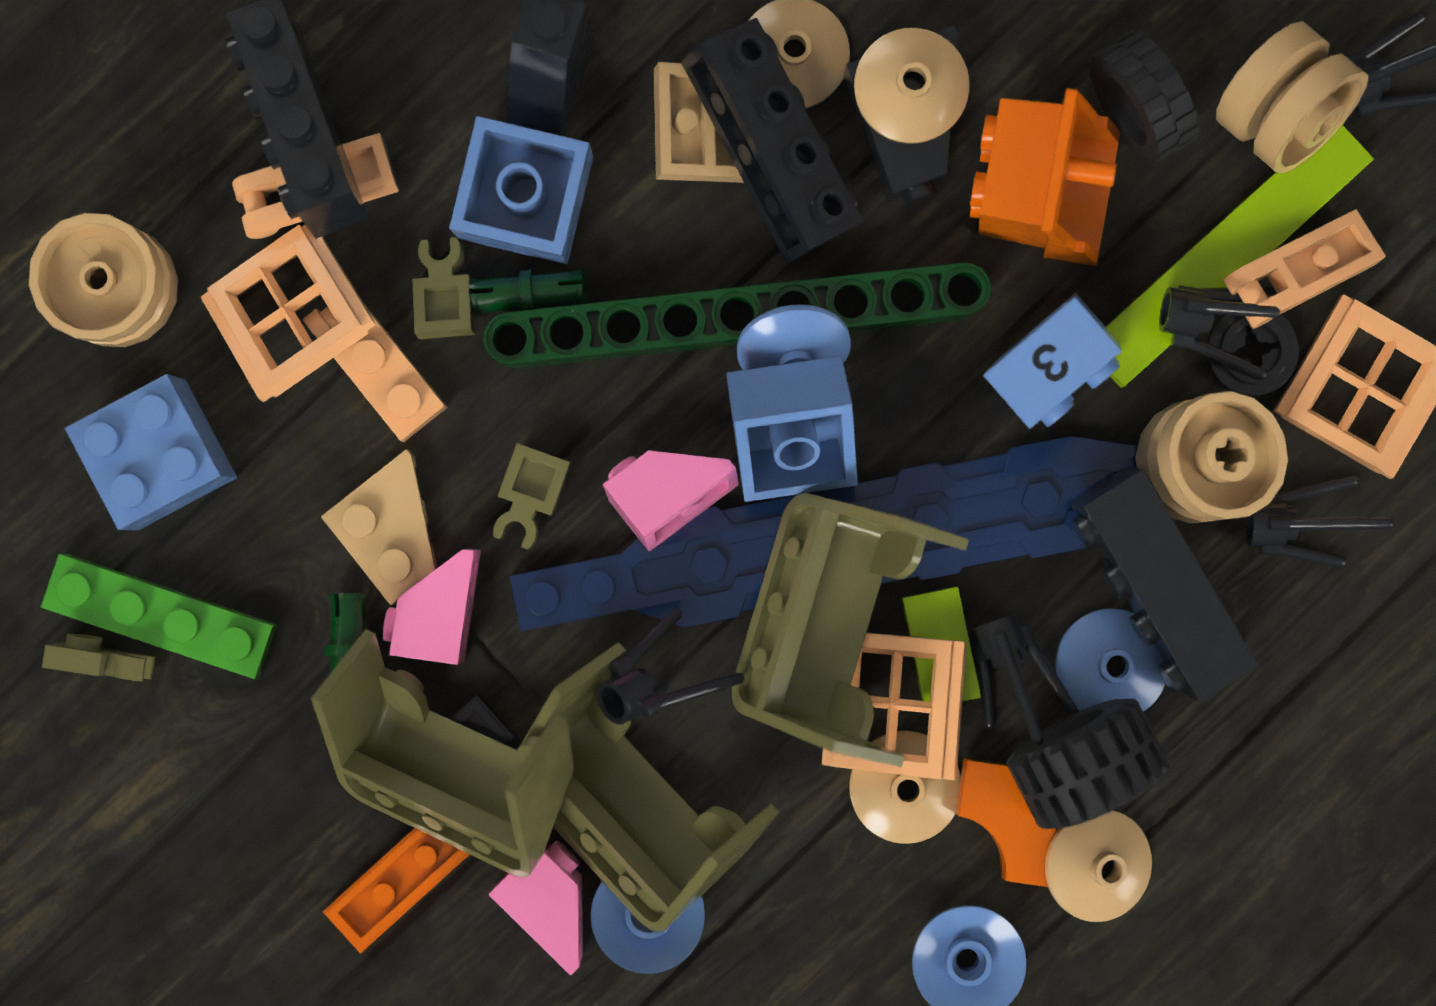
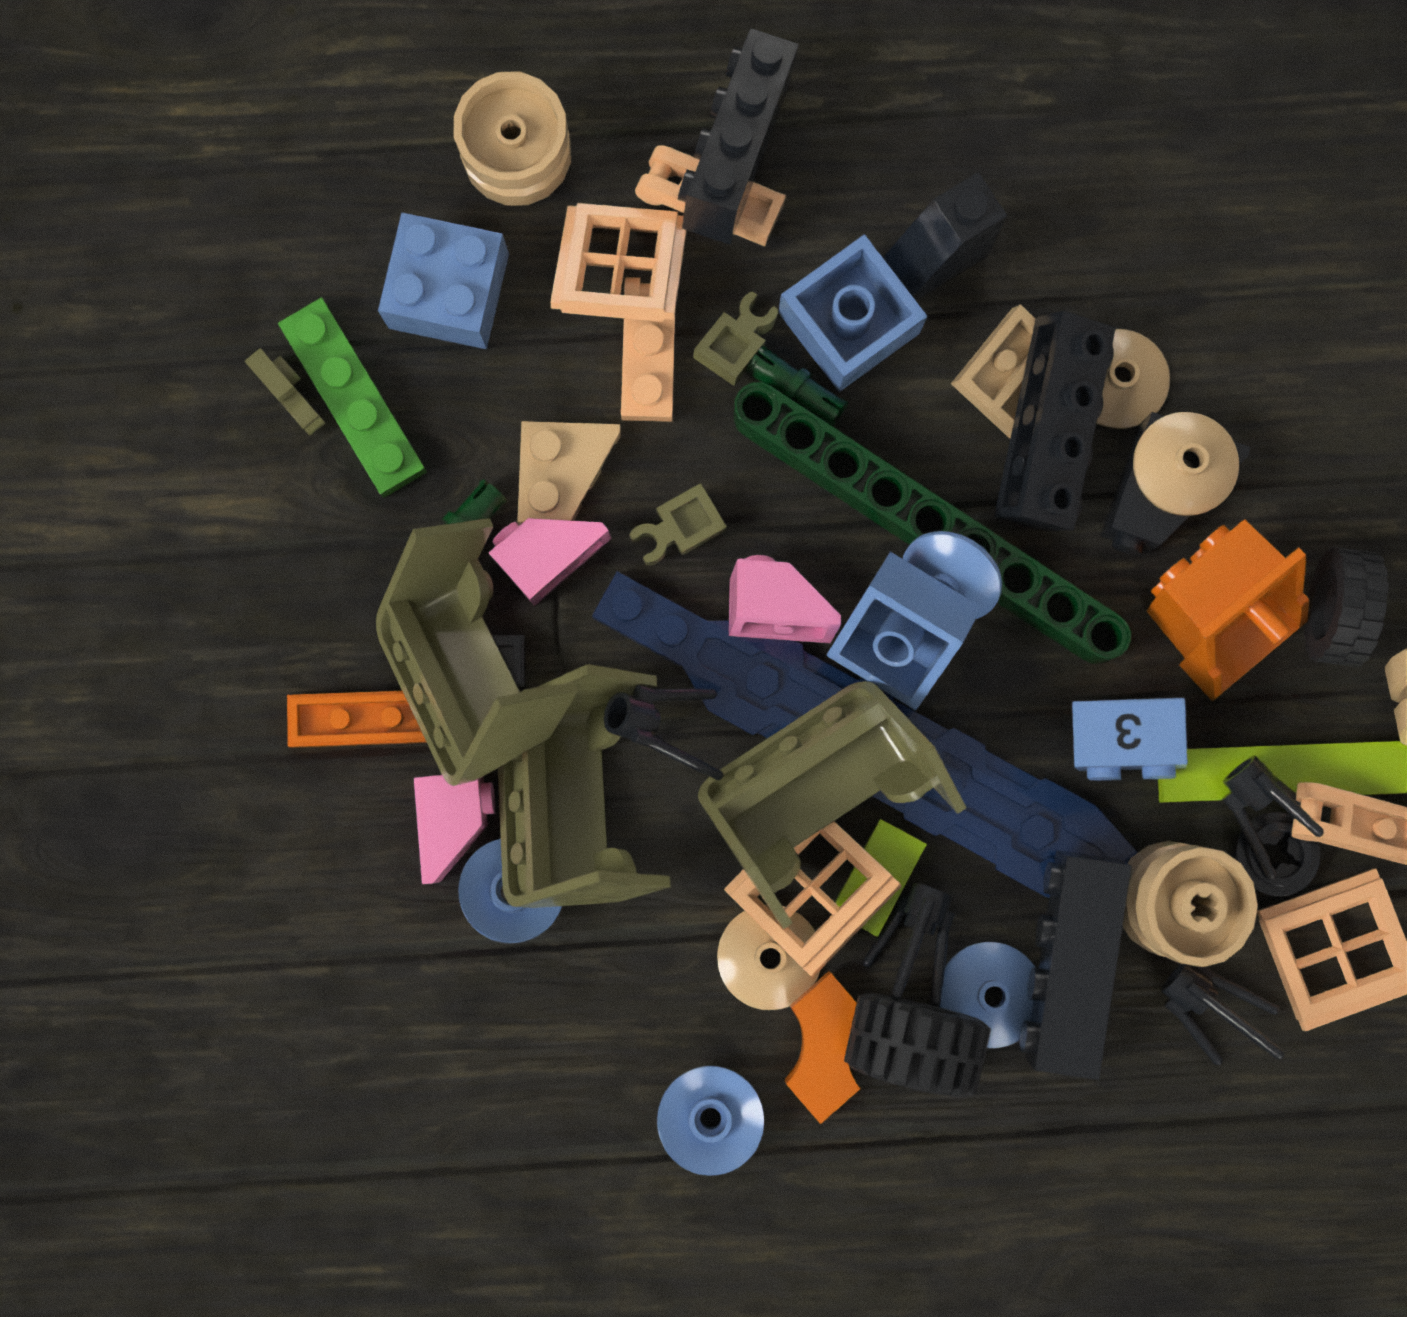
camera: 35 degrees right, 5 degrees down
tan dish [1045,810,1152,922] -> none

